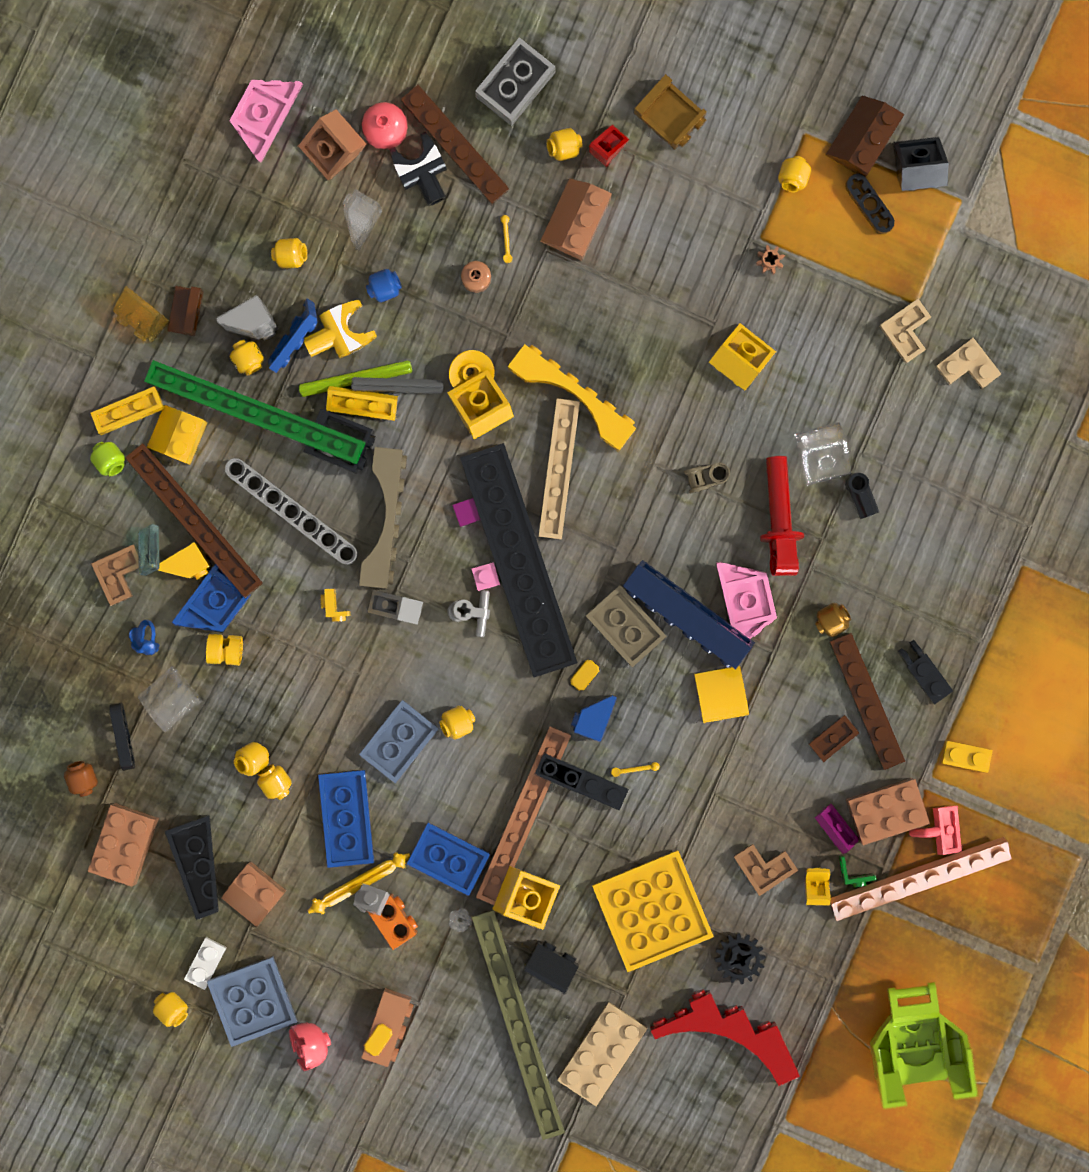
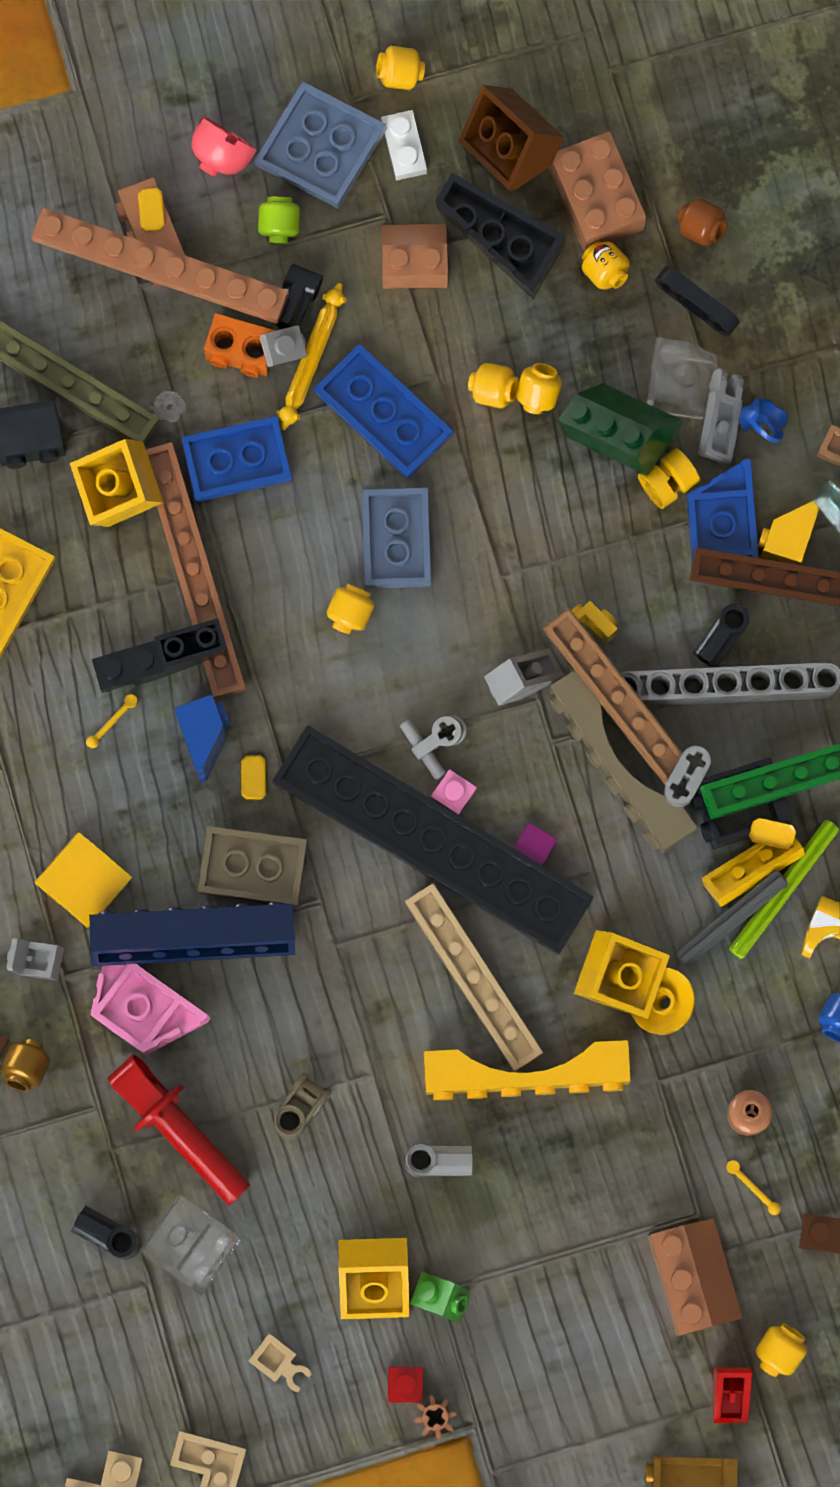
camera: 140 degrees right, 10 degrees down
none -> light grey bracket [6,937,64,981]
none -> nougat plate [31,208,289,324]
none -> tan plate [248,1334,312,1392]
none -> lime head [258,196,300,244]
none -> black piece [271,264,323,329]
none -> red plate [388,1367,423,1403]
none -> light grey piece [404,1144,472,1178]
none -> bright green bracket [409,1272,470,1323]
none -> reddish brown slope [458,85,564,191]
none -> medium nougat tile [542,608,692,786]
none -> dark green slope [558,383,683,476]
none -> yellow head [582,241,630,290]
none -> light grey beam [664,746,711,807]
none -> black piece [693,604,749,668]
none -> light grey hinge [698,368,744,464]
none -> yellow piece [749,817,796,850]

